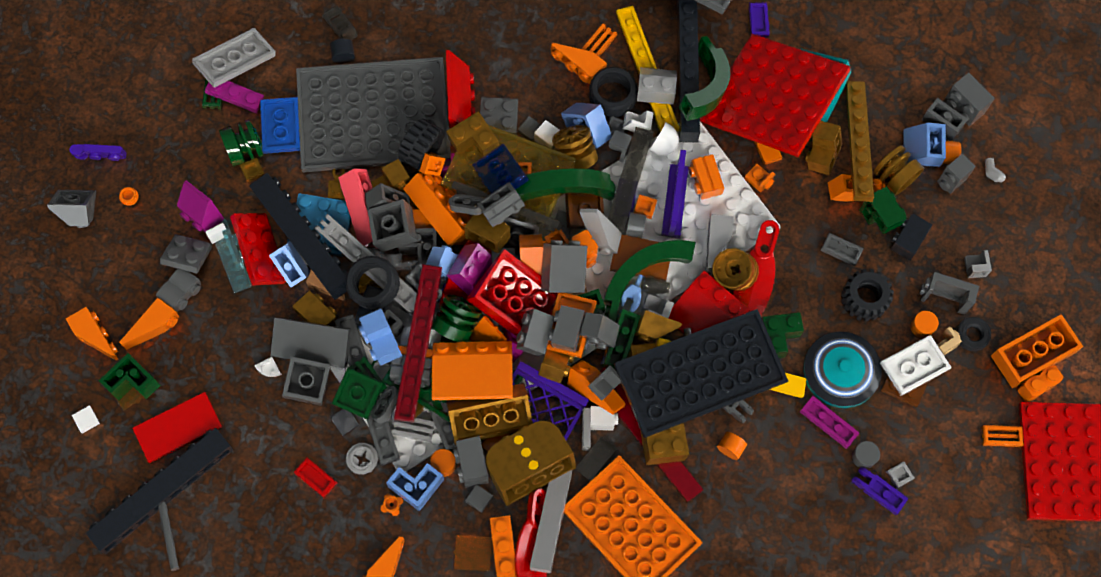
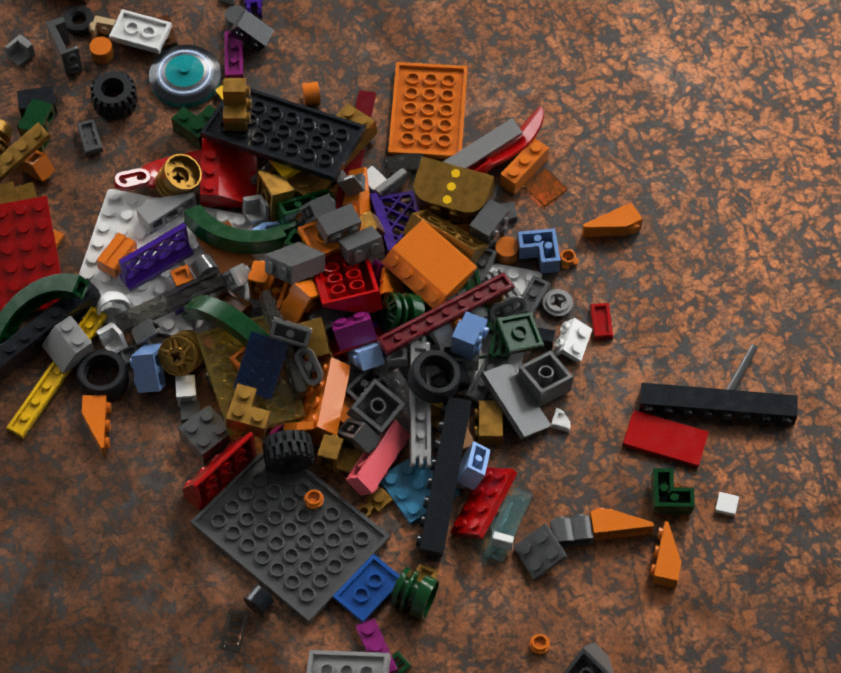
camera: 130 degrees left, 10 degrees down
magenta slope [177,180,224,233] -> none
orange tile [582,24,617,57] -> none
clear smoke cone [641,275,670,294] -> none
orange bracket [744,164,775,193] -> none
none -> pearl gold brick [222,78,252,131]
none -> brick [229,10,274,52]
none -> orange plate [304,490,324,509]
none -> white bracket [553,318,592,363]

